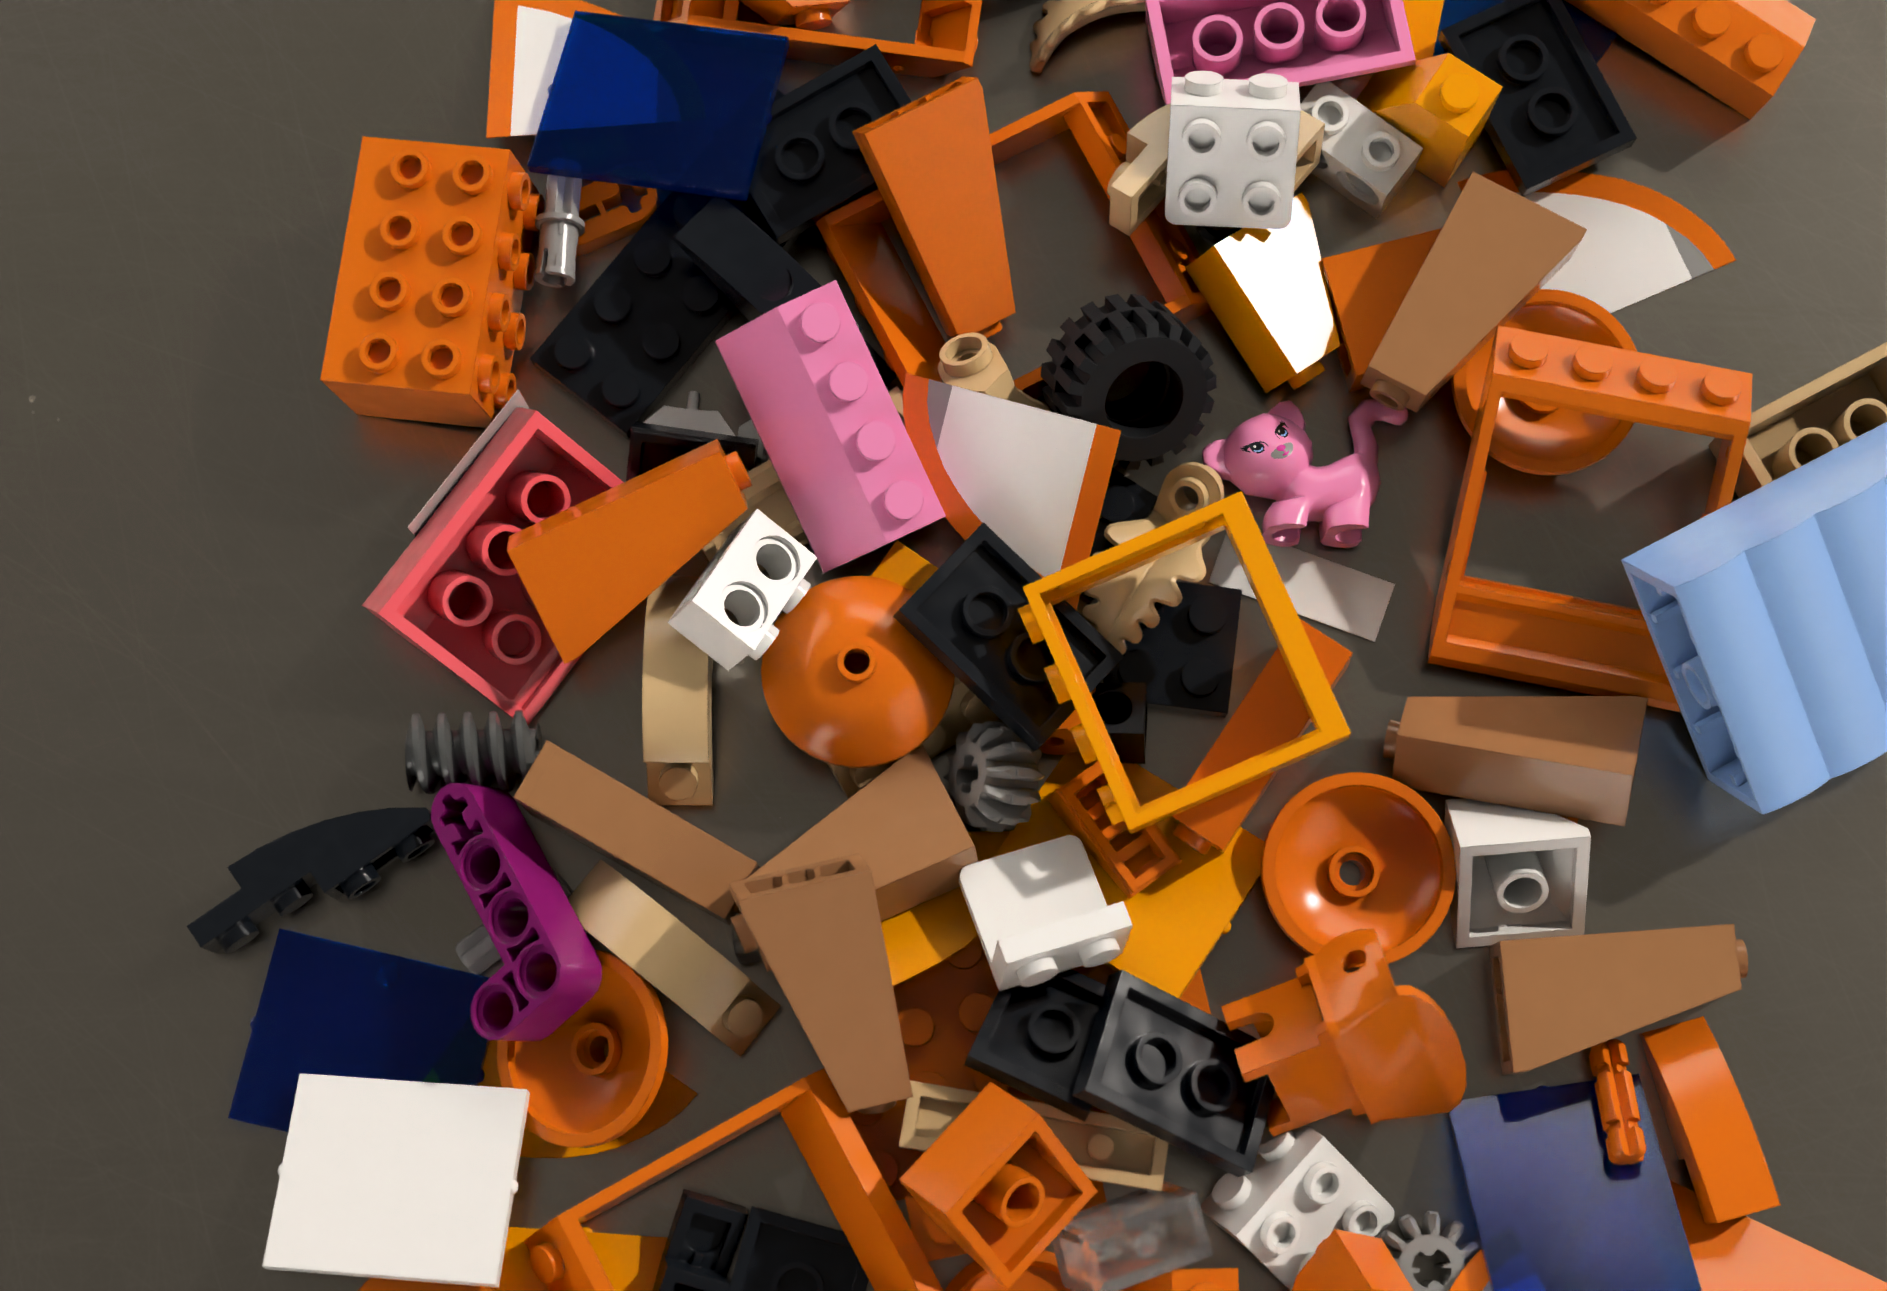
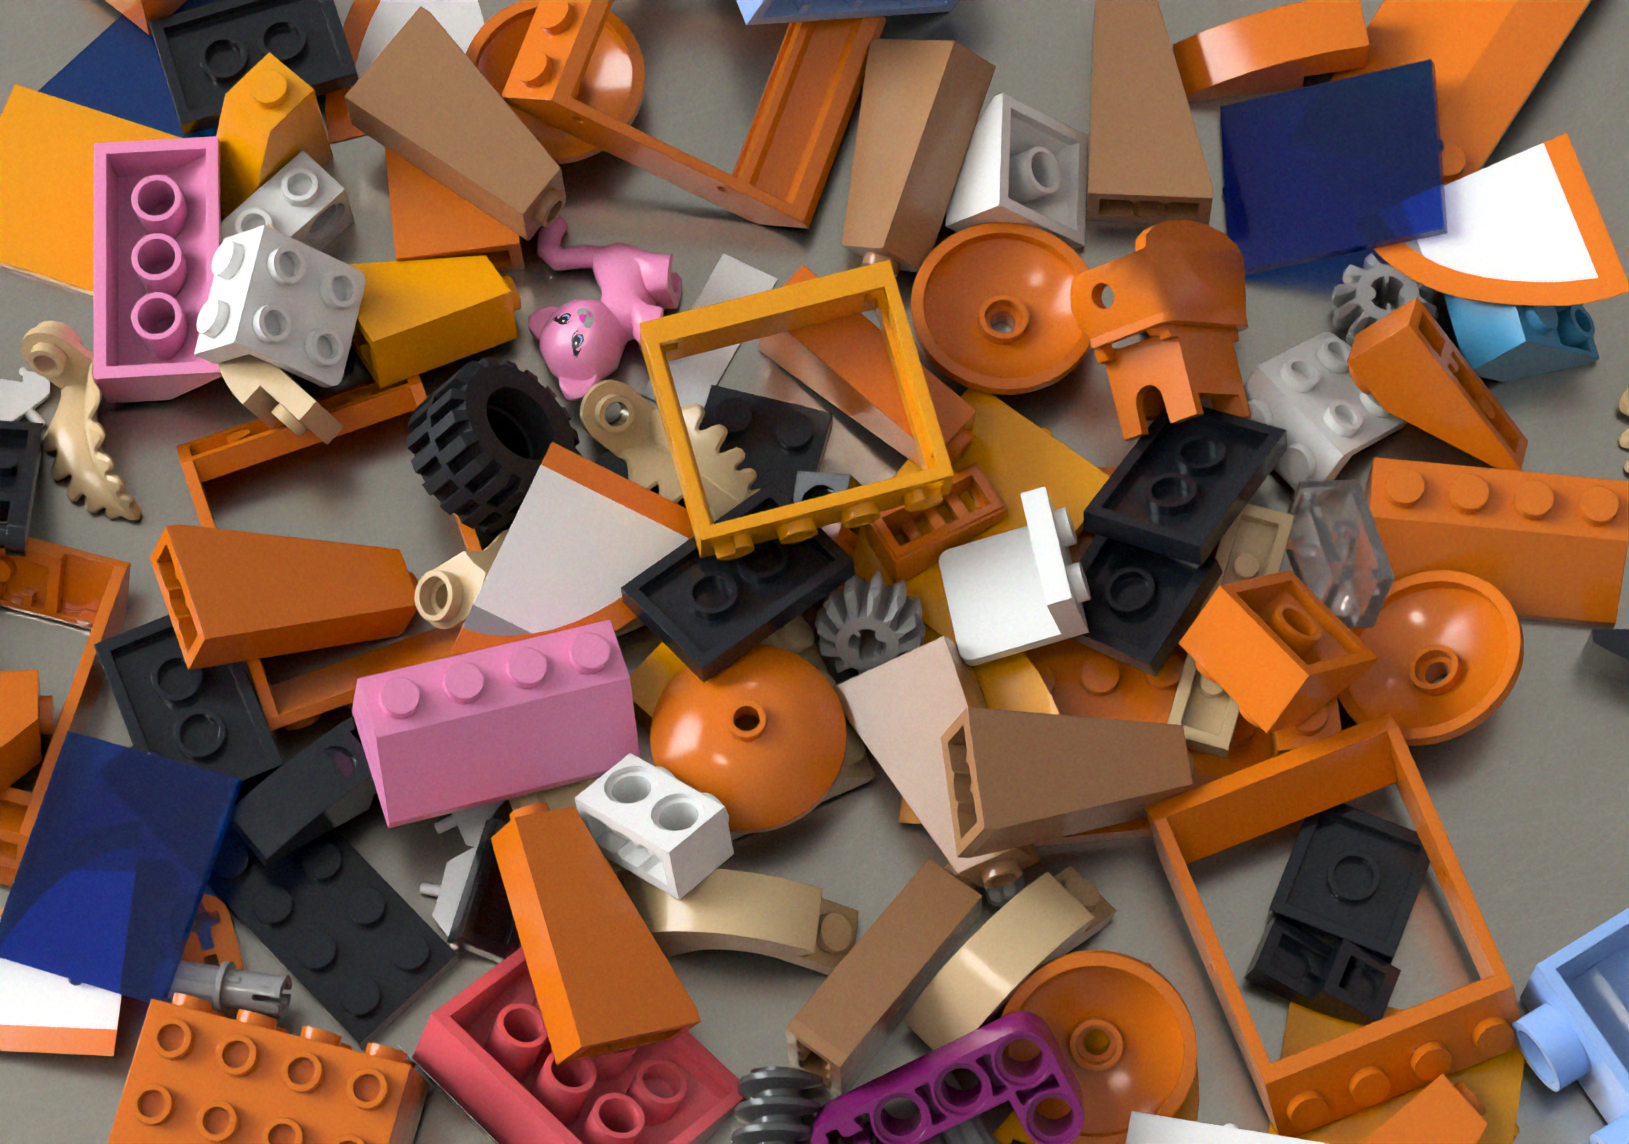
camera: 80 degrees left, 10 degrees down
orange axle [1589,1039,1647,1165] -> none

